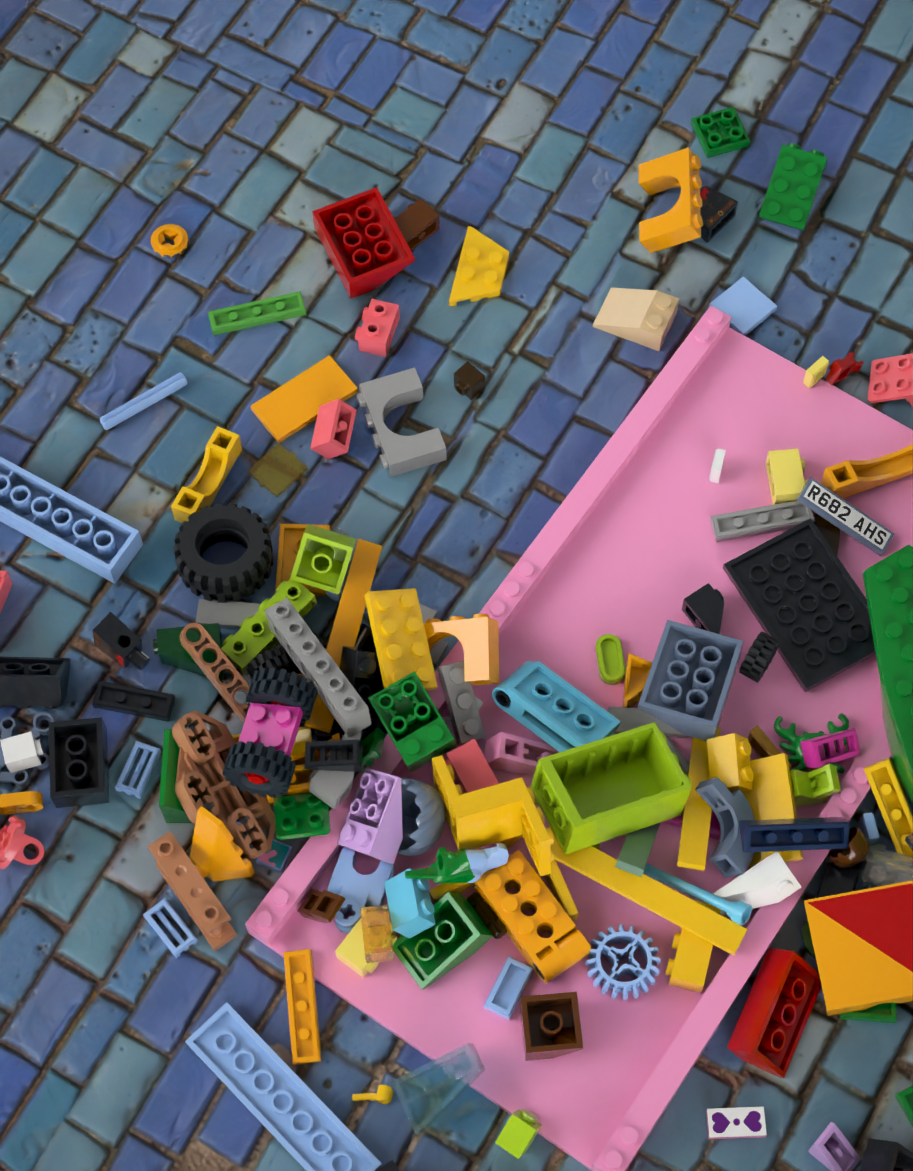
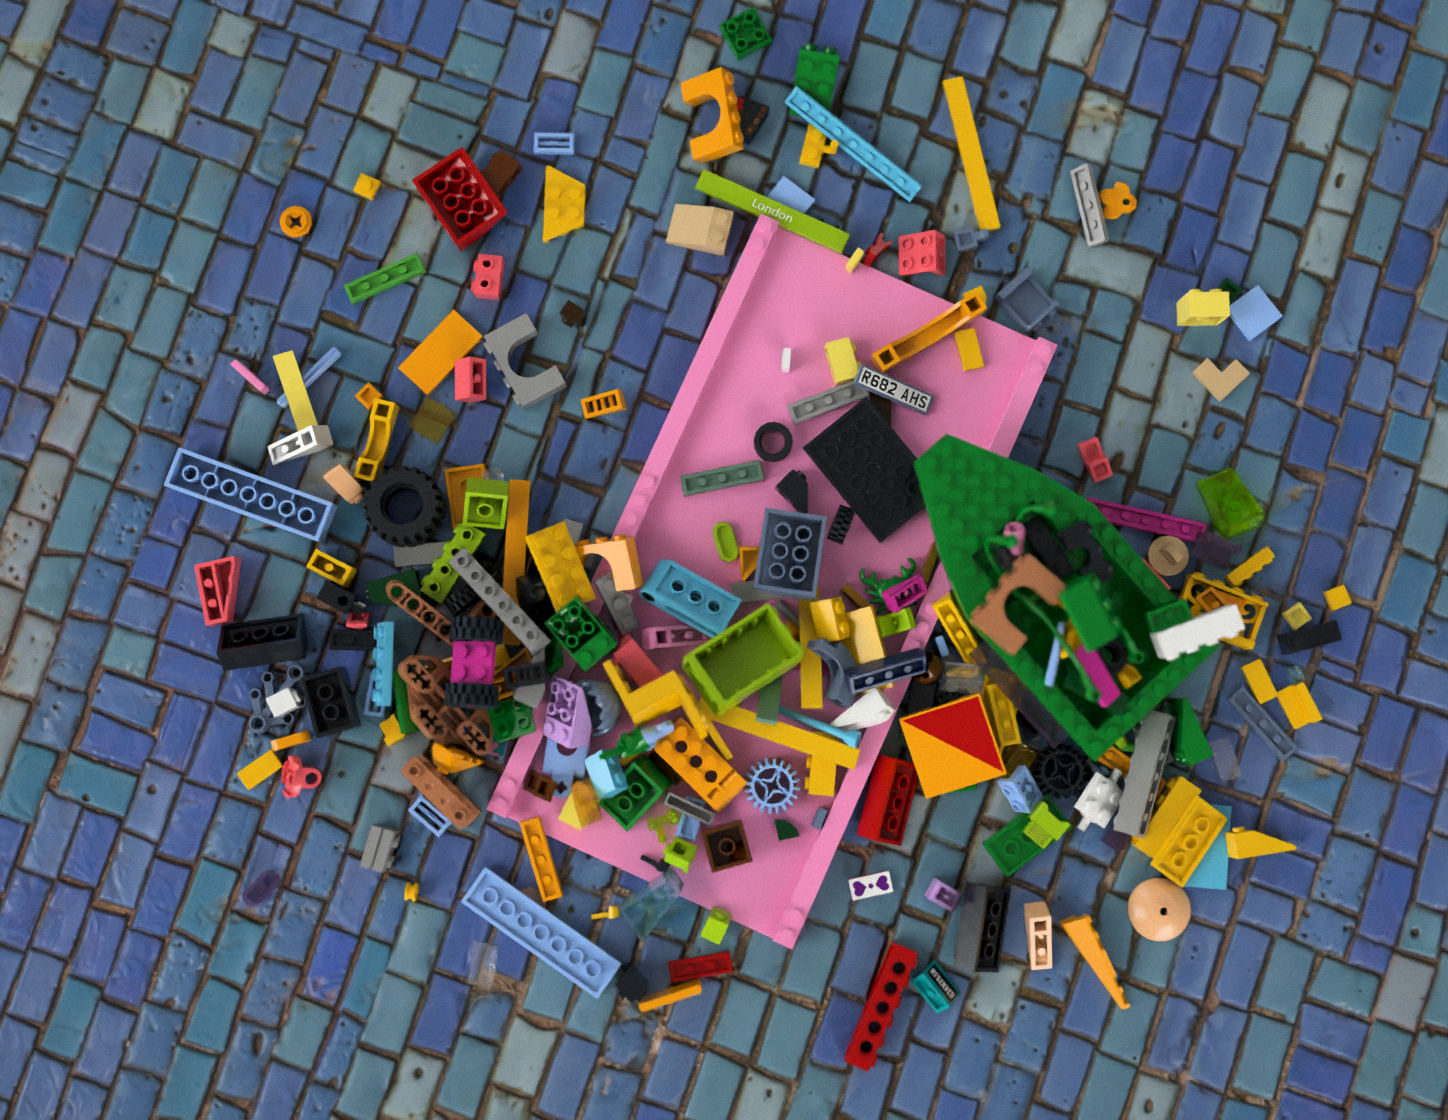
camera: 15 degrees left, 20 degrees up
none -> bright pink tile [230,359,270,395]
none -> white slope [267,425,334,465]
none -> light yellow tile [273,350,318,431]
none -> yellow brick [306,549,357,588]
none -> light nougat slope [323,464,366,504]
none -> coral slope [346,612,371,630]
none -> yellow plate [353,173,381,201]
none -> light orange tile [355,382,384,411]
none -> light grey brick [360,824,400,873]
none -> medium azure plate [371,621,394,706]
none -> yellow panel [379,714,409,746]
none -> yellow bush [404,882,419,902]
none -> clear panel [468,941,499,990]
none -> light blue tile [534,133,575,155]
none -> light orange slope [580,389,627,419]
none -> black hand [640,854,670,872]
none -> clear neon green piece [646,808,679,843]
none -> light grey piece [662,790,716,826]
none -> lime brick [663,837,698,874]
none -> sand green tile [680,460,764,497]
none -> lime tile [695,169,850,254]
none -> black tyre [754,422,793,462]
none -> dark green tile [774,819,799,841]
none -> medium azure tile [784,86,923,202]
none -> yellow plate [799,124,838,168]
none -> sand blue tile [811,807,828,830]
none -> pearl gold tile [921,542,938,584]

